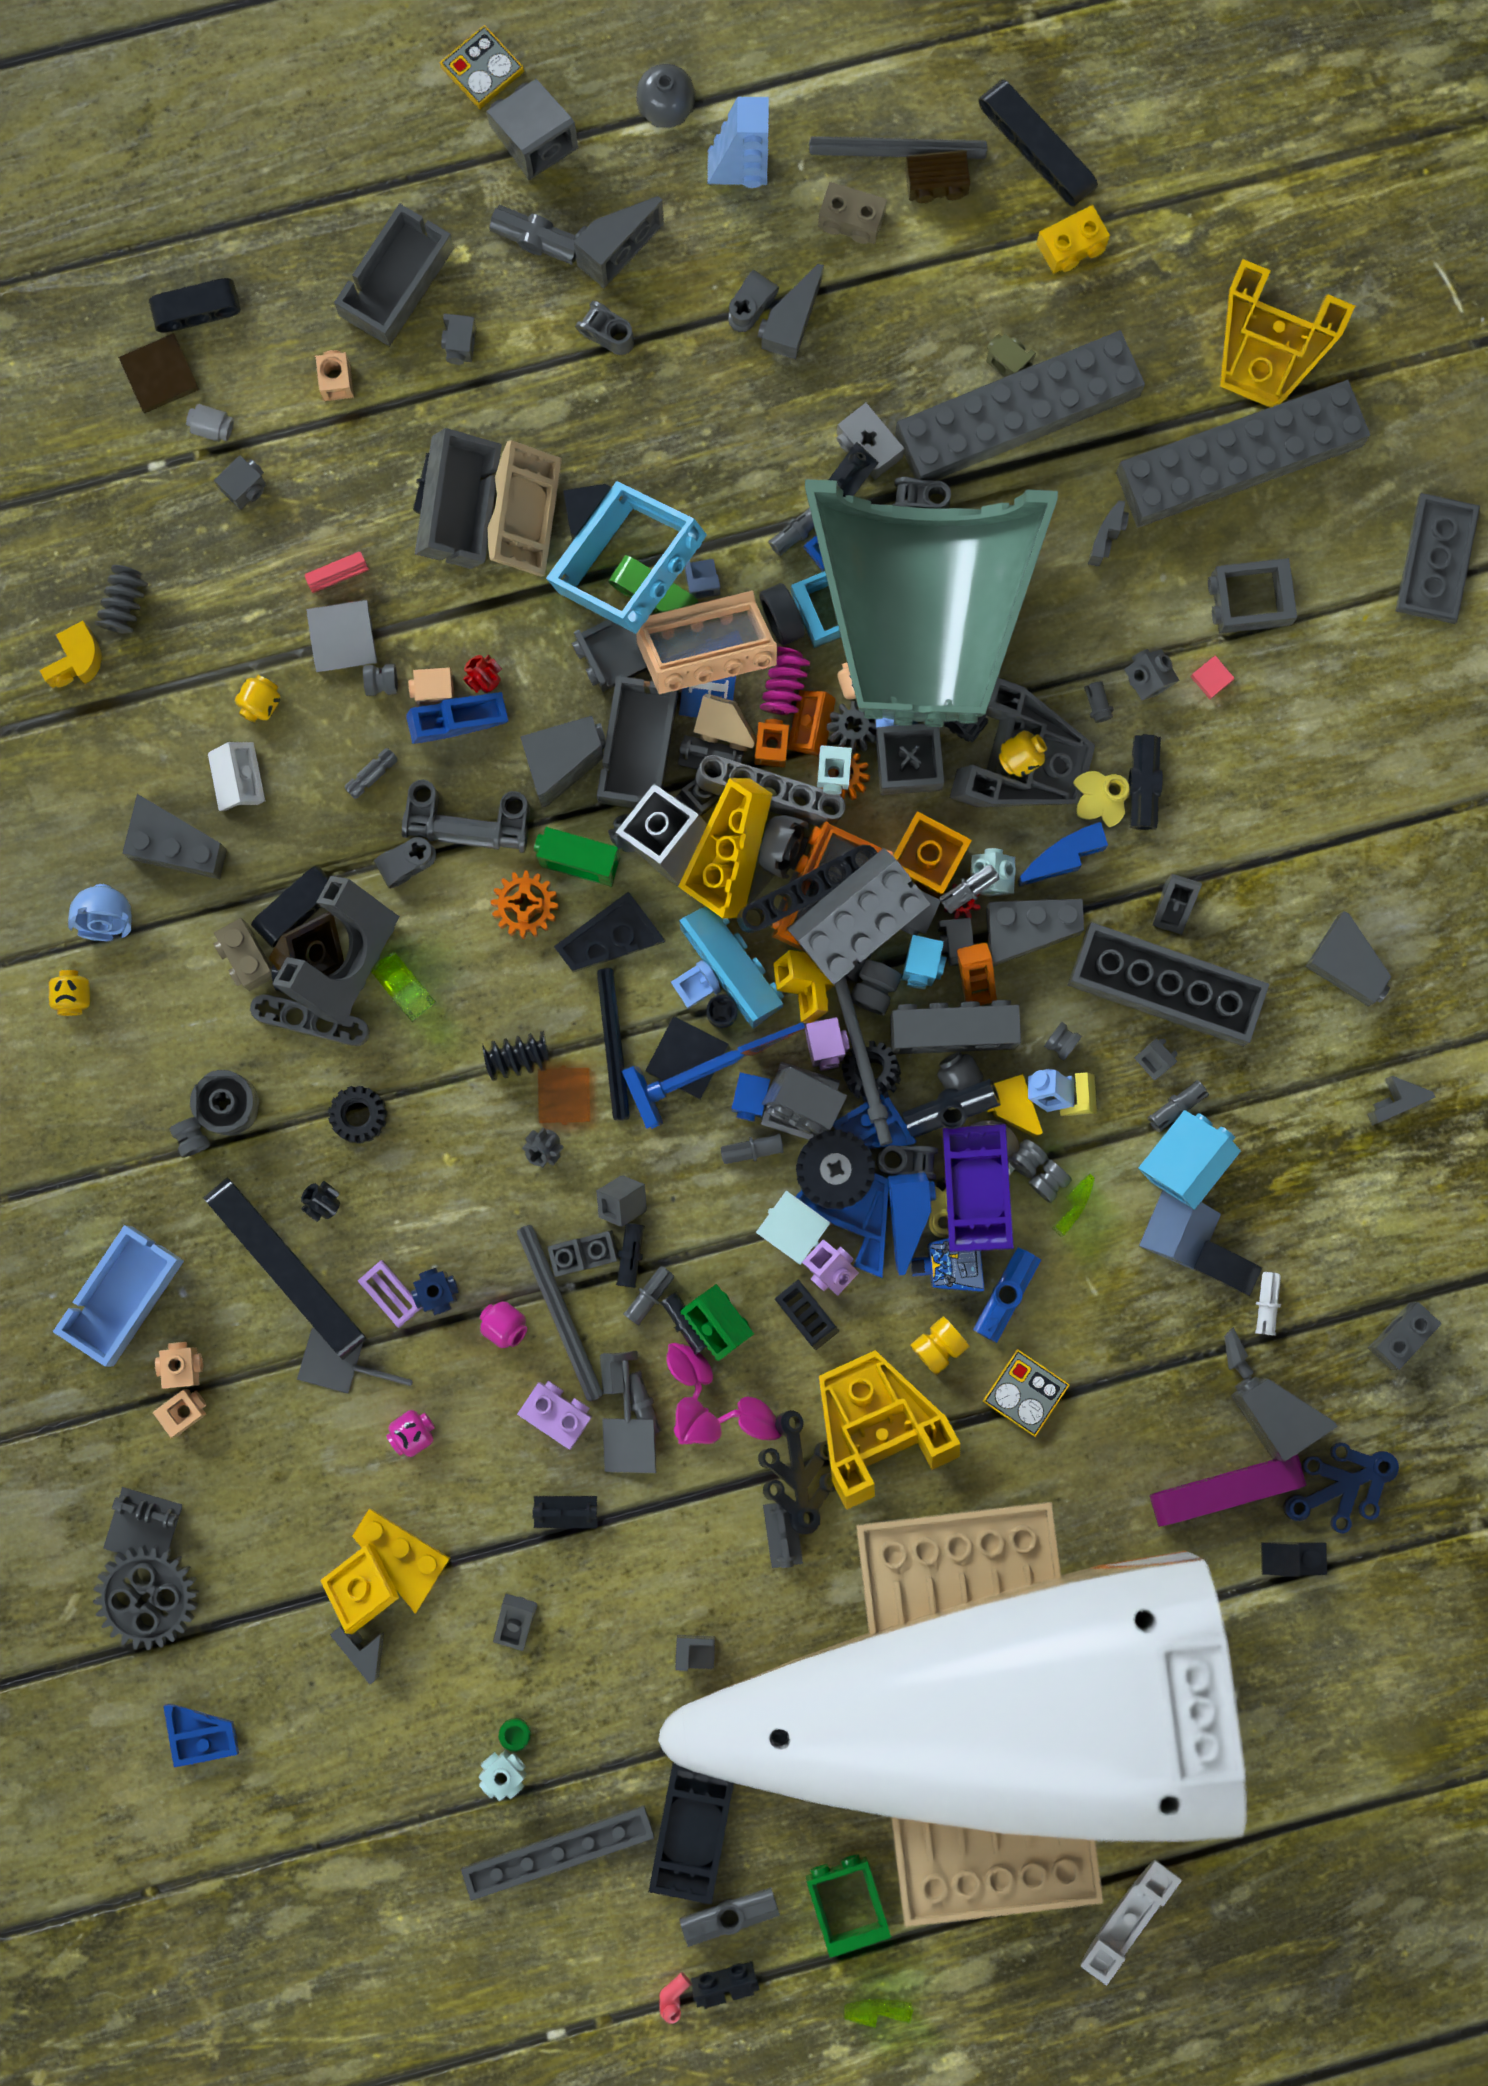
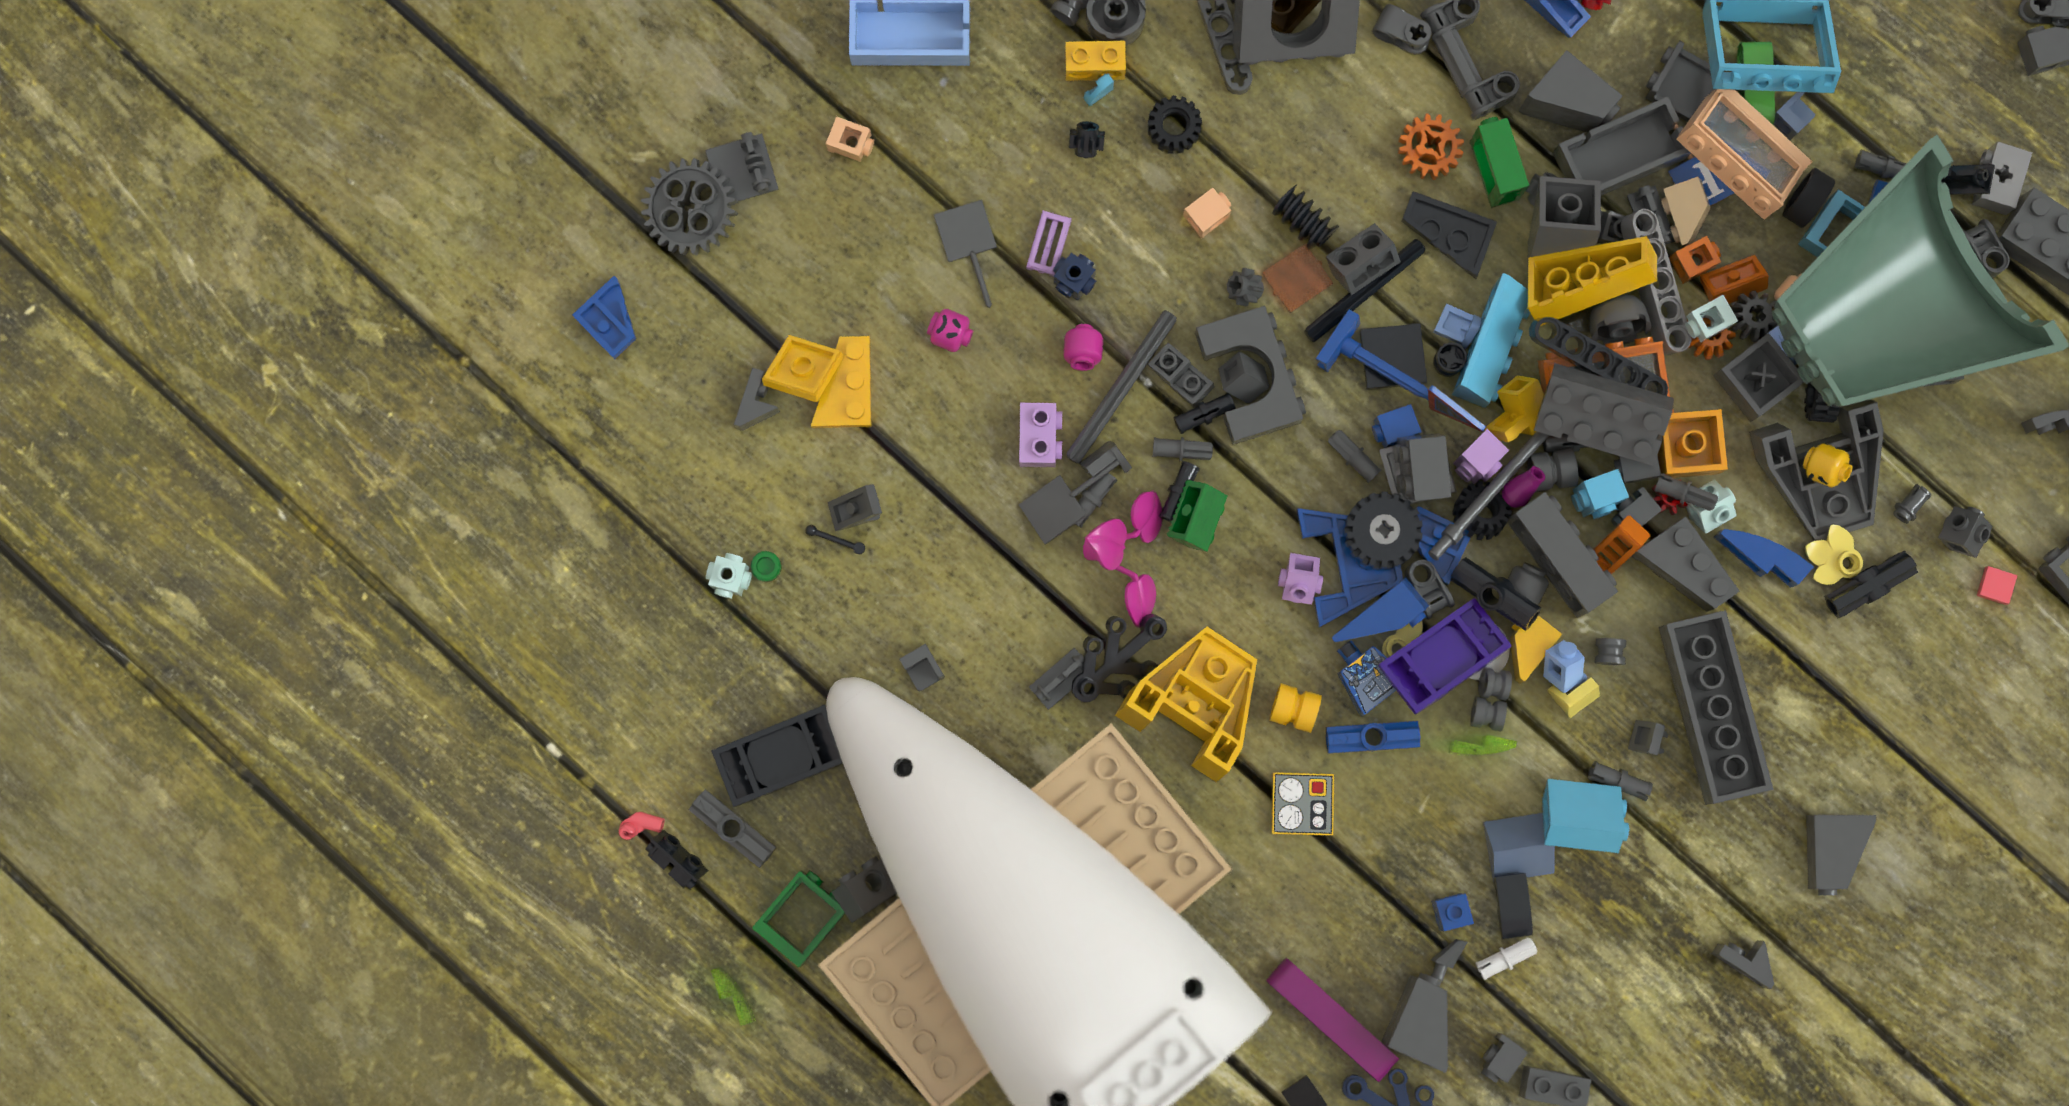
camera: 60 degrees right, 0 degrees up
light nougat brick [155,1342,203,1389] -> none
black beam [203,1177,367,1360] -> none
clear neon green slope [371,952,436,1022] -> none
dark grey plate [461,1805,655,1901] -> none
black hinge [532,1496,597,1528] -> none
light aqua piece [756,1191,830,1265] -> none
dark pink piece [760,647,810,715] -> none
black slope [774,1279,840,1350] -> none
dark grey slope [1152,874,1202,935] -> none
none -> black hinge [805,525,865,555]
none -> dark grey brick [832,856,897,923]
none -> yellow brick [1065,41,1126,81]
none -> medium azure tile [1083,73,1114,107]
none -> light nougat brick [1183,188,1232,239]
none -> dark grey arch [1195,306,1306,445]
none -> dark grey brick [1326,223,1401,295]
none -> blue brick [1431,893,1474,931]
none -> dark grey brick [1481,1033,1528,1083]
none -> magenta cone [1502,466,1545,508]

